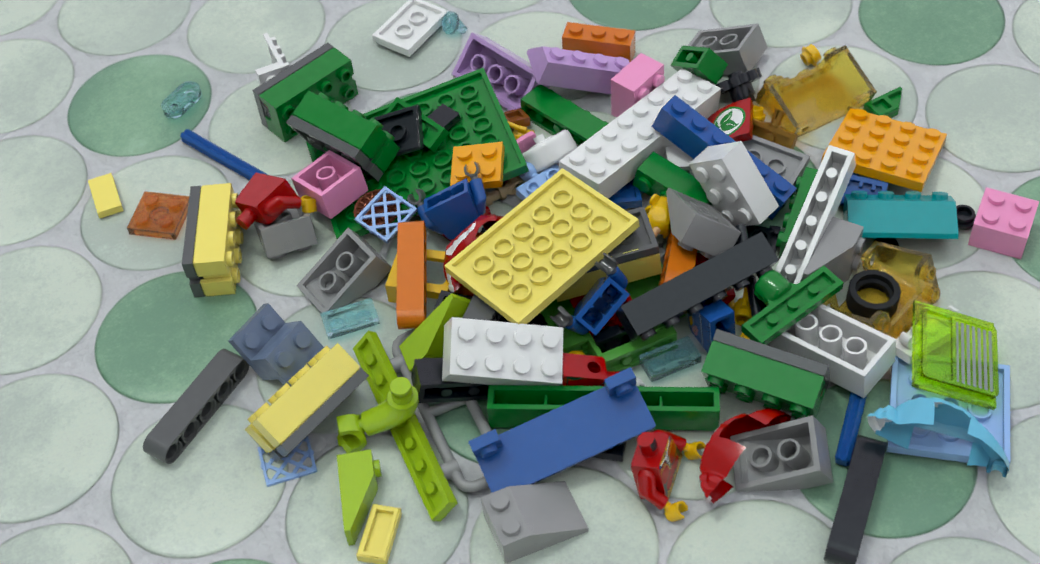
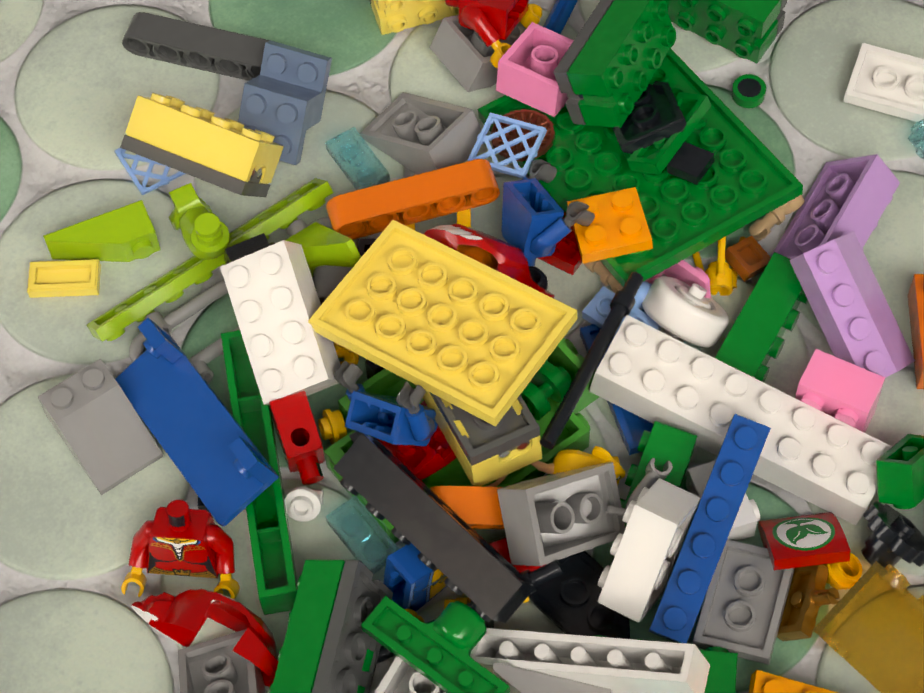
camera: 75 degrees right, 10 degrees up
none -> black bar [540,272,644,449]
none -> light grey piece [606,458,673,516]
none -> green tile [732,74,766,108]

